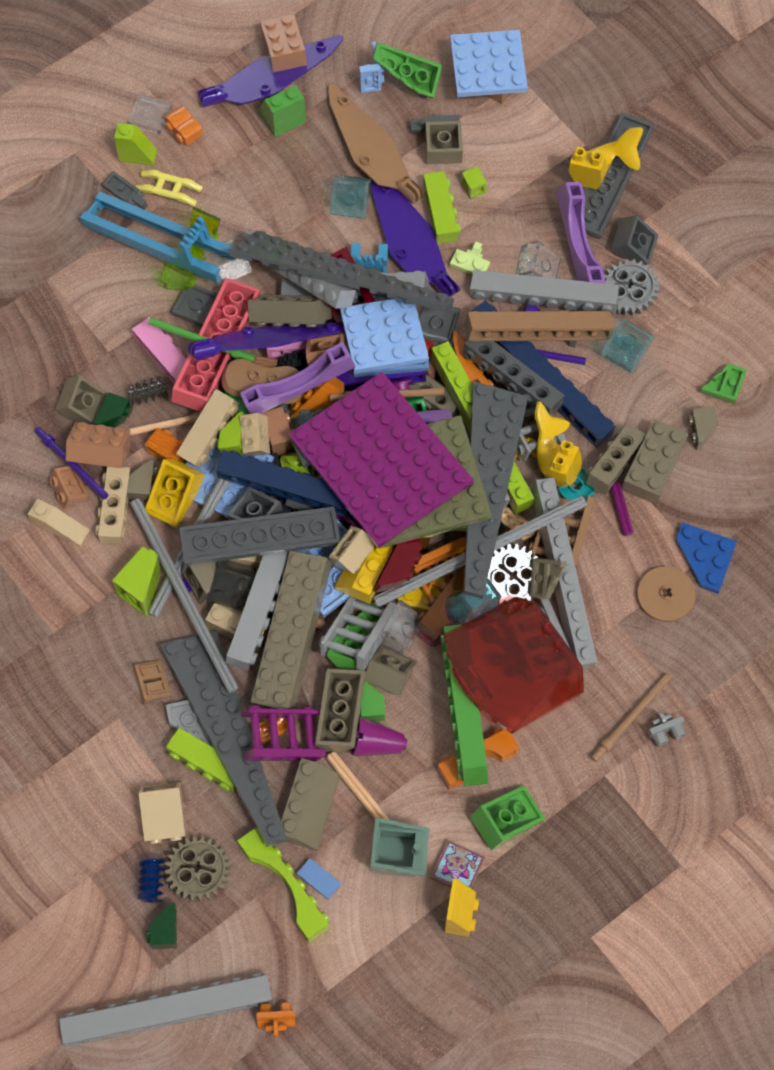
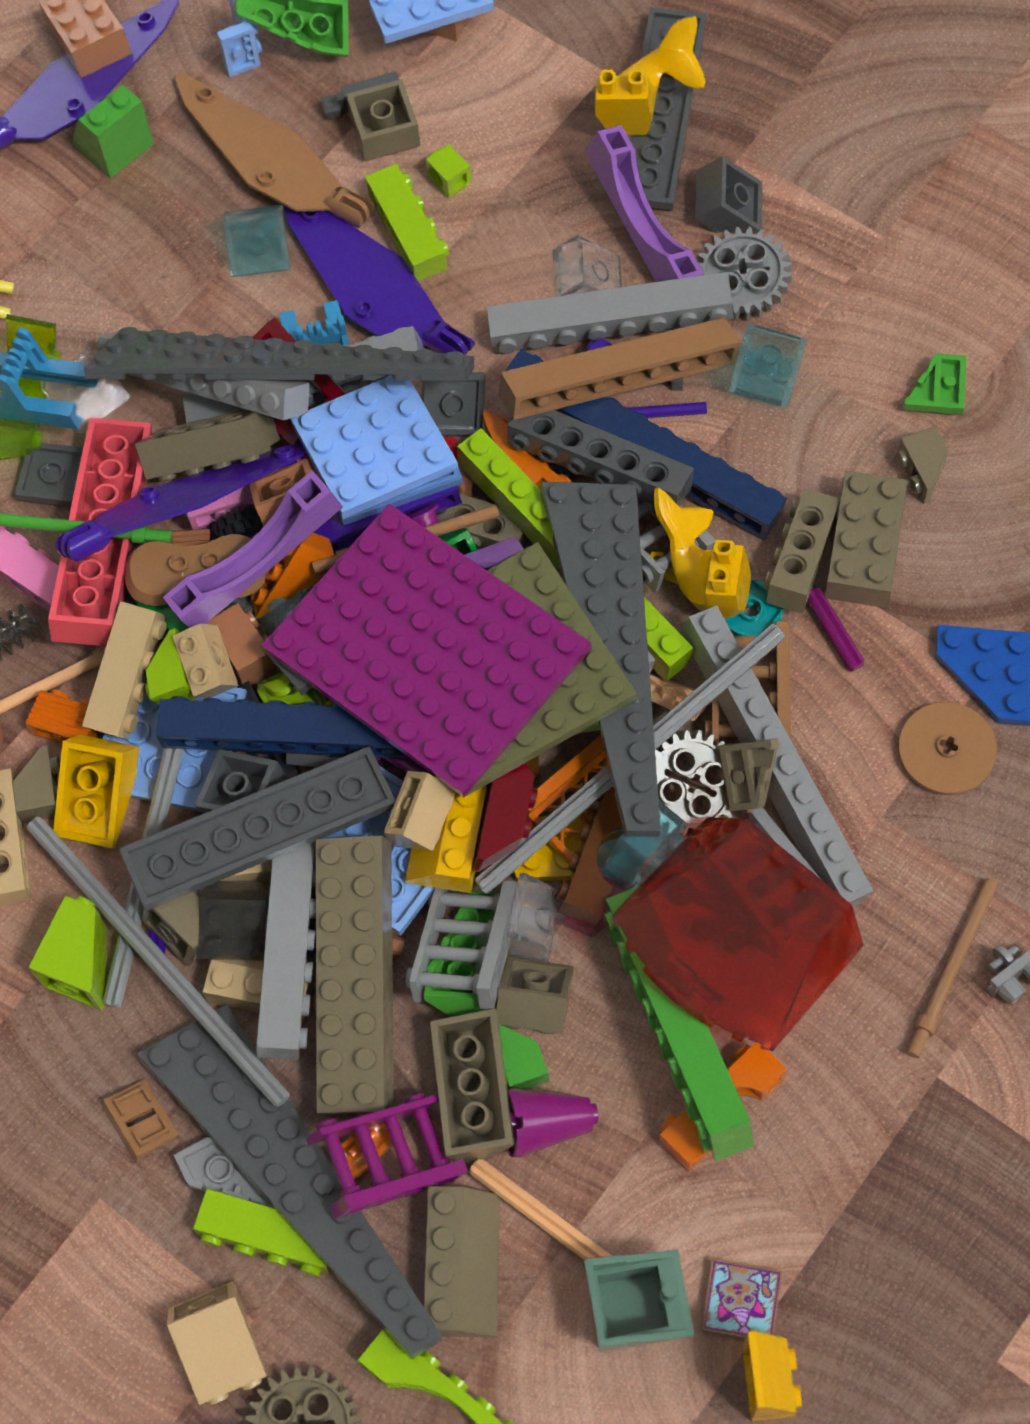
camera: 10 degrees left, 0 degrees up
medium blue tile [297,858,341,900] -> none
yellowish green hinge [450,242,490,275] -> none
bright green slope [470,785,545,851] -> none

